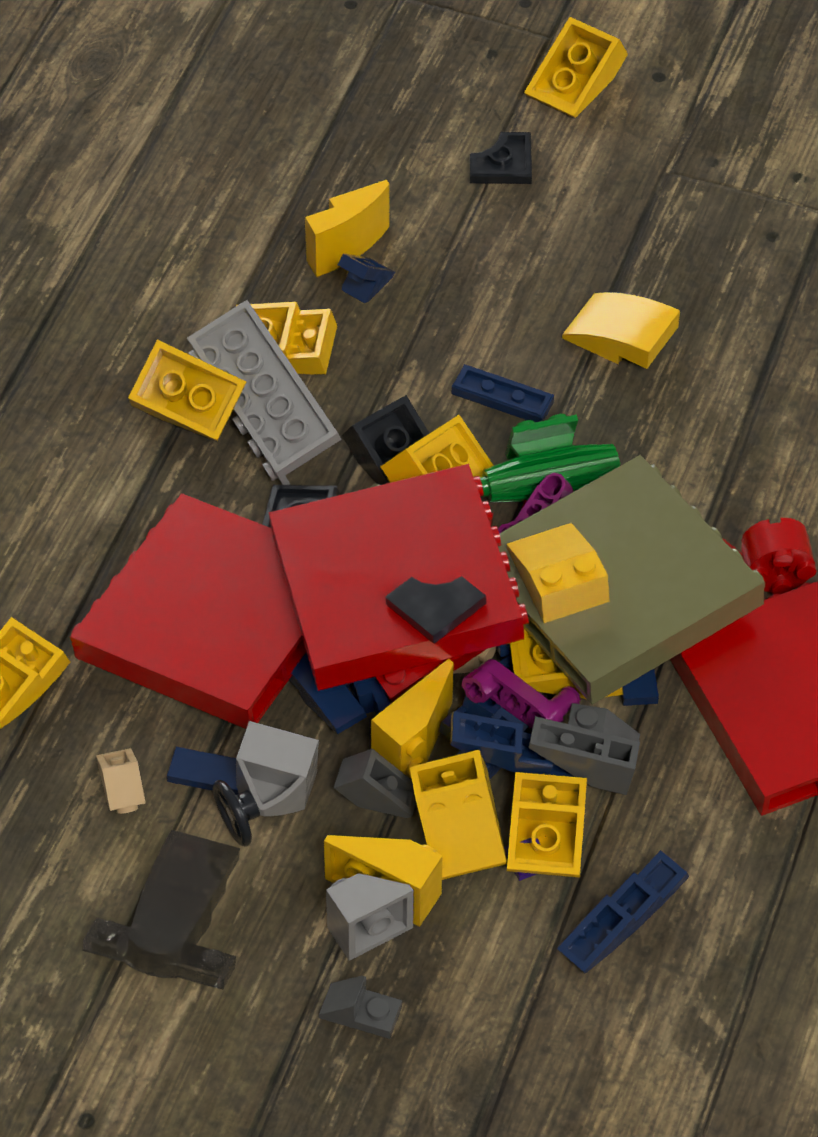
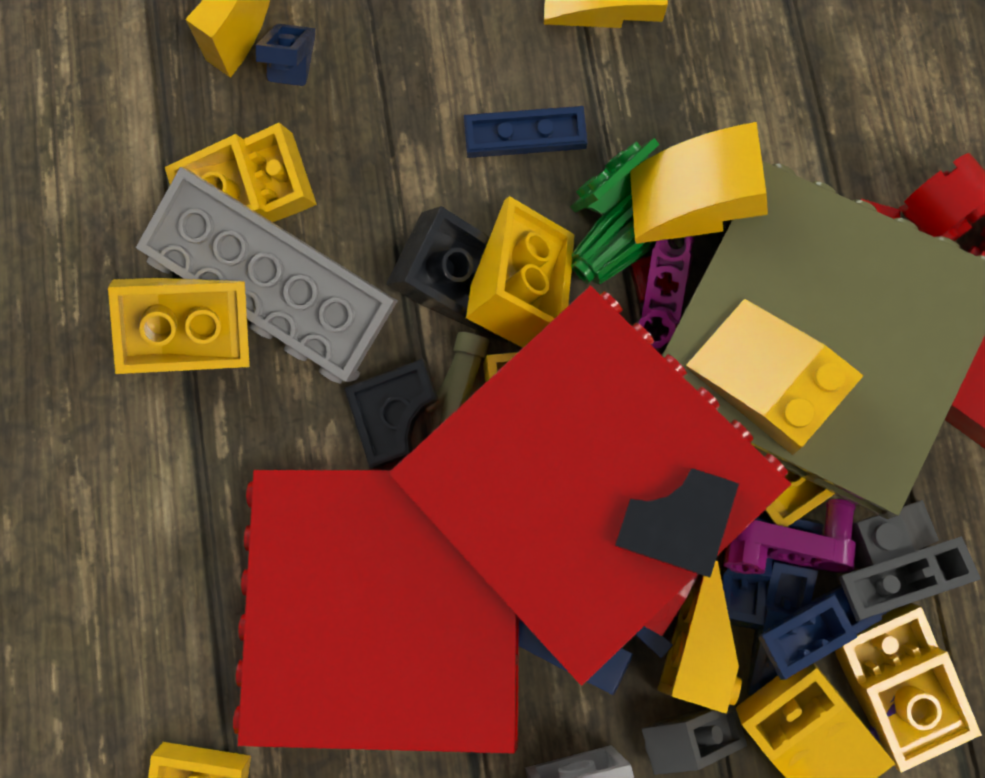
camera: 30 degrees left, 25 degrees up
none -> yellow slope [630,122,768,244]

